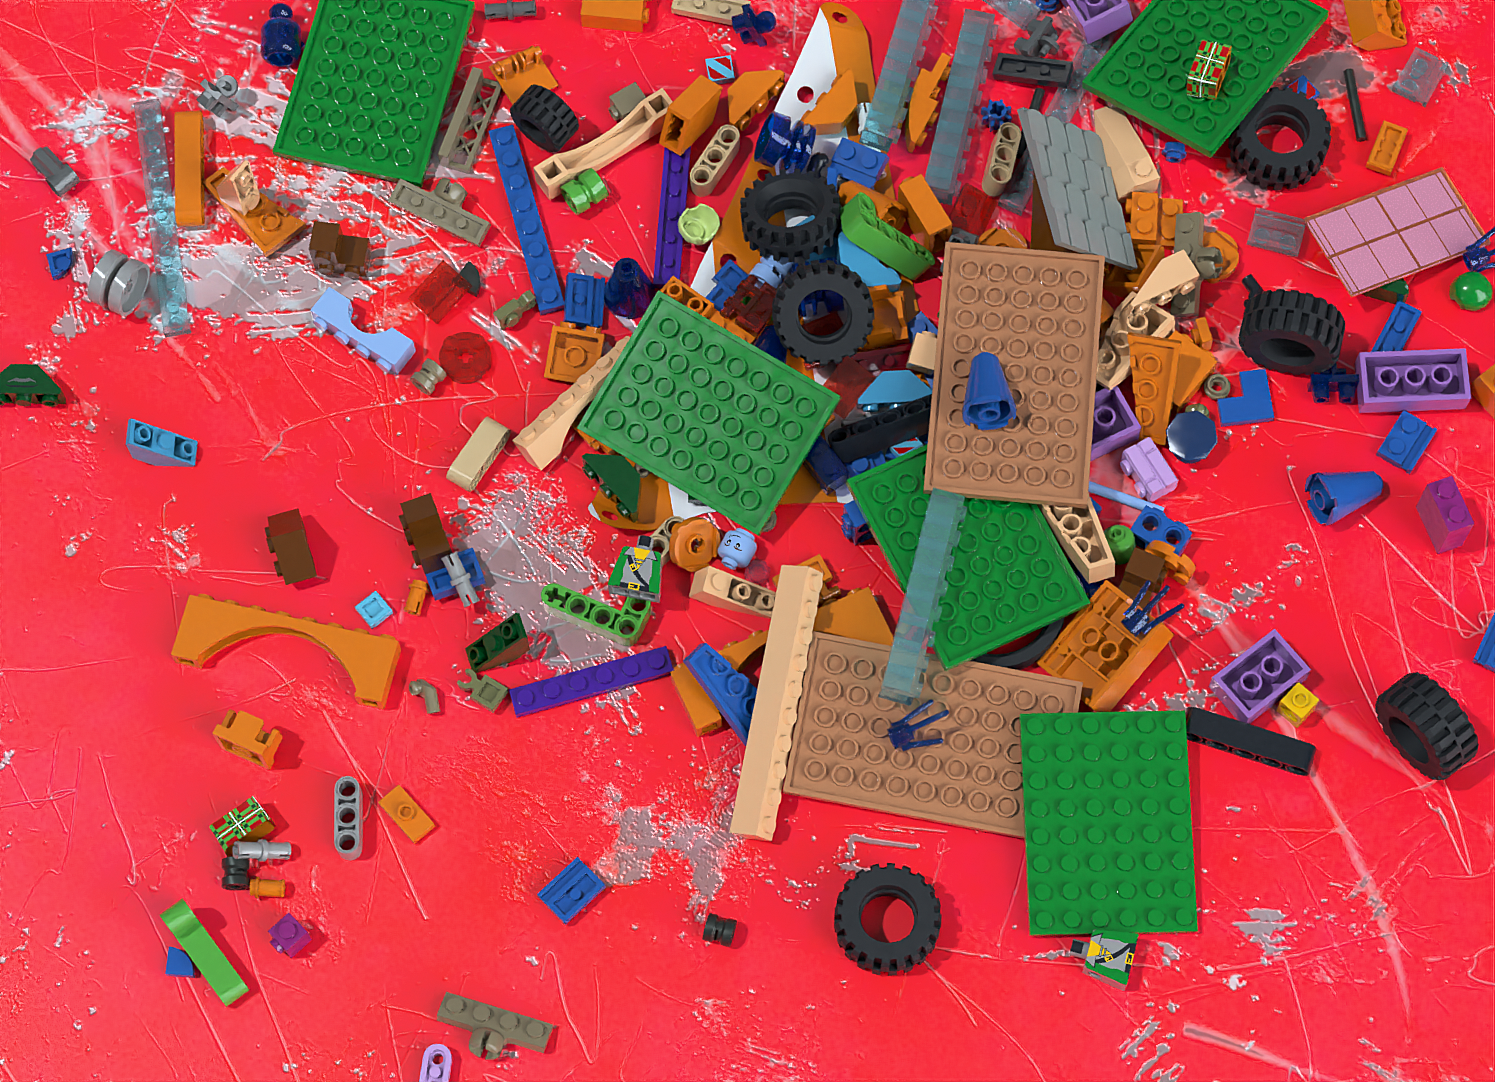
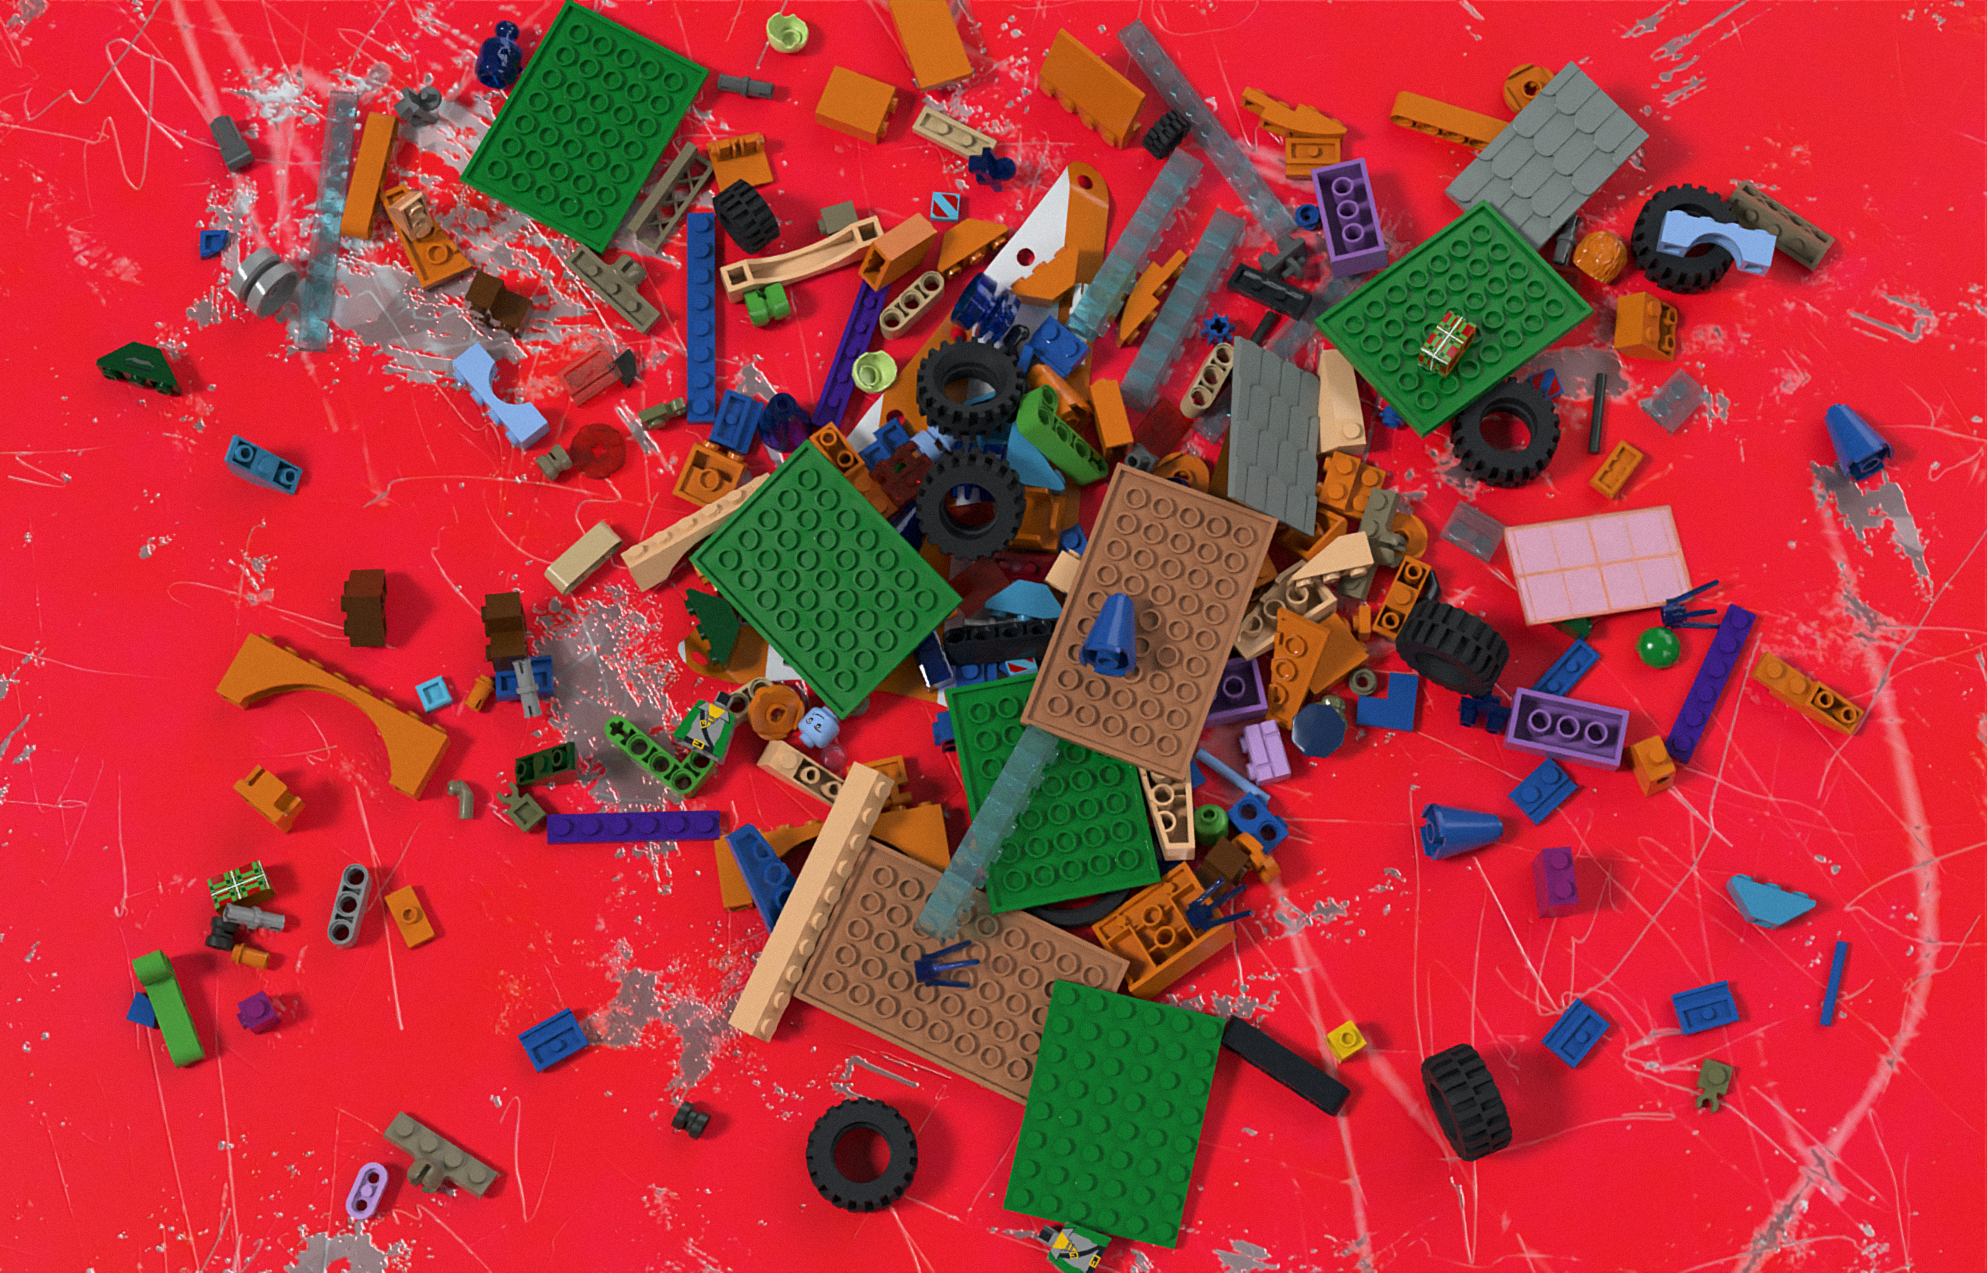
camera: 10 degrees right, 5 degrees up
medium lavender brick [1209,629,1311,724] -> none
none -> orange slope [1371,555,1432,641]

